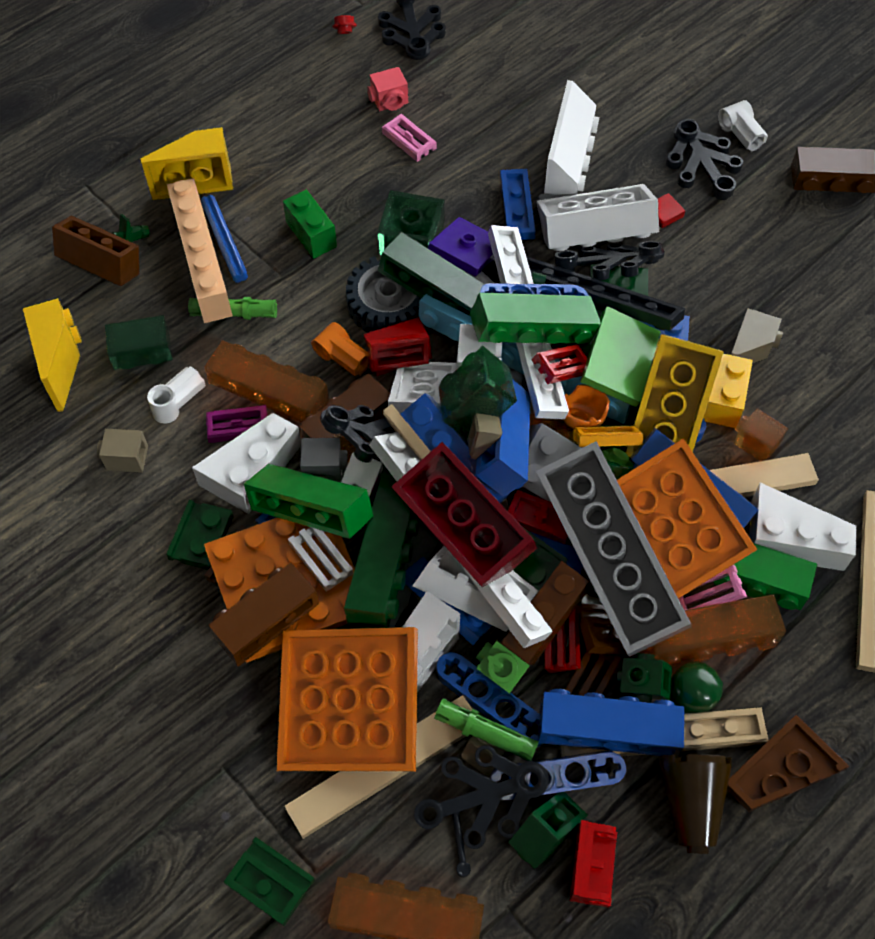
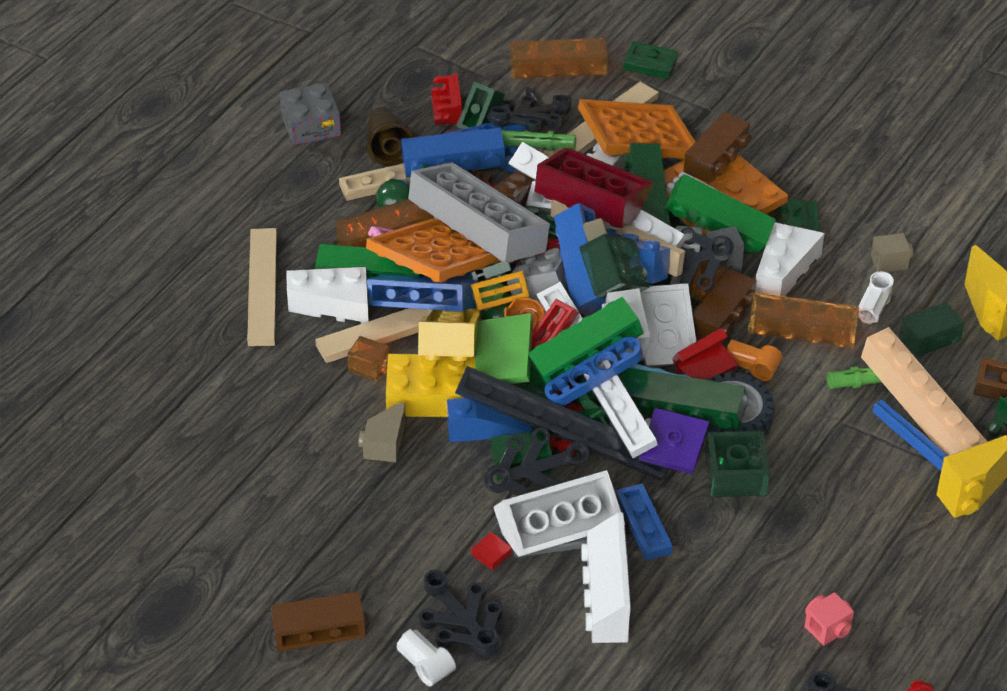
camera: 165 degrees right, 15 degrees down
magenta tile [206,405,268,443] -> none
green brick [283,189,337,259] -> none
bright pink tile [382,114,437,162] -> none
reddish brown wing [727,715,850,812] -> none
none -> dark grey brick [279,83,341,145]

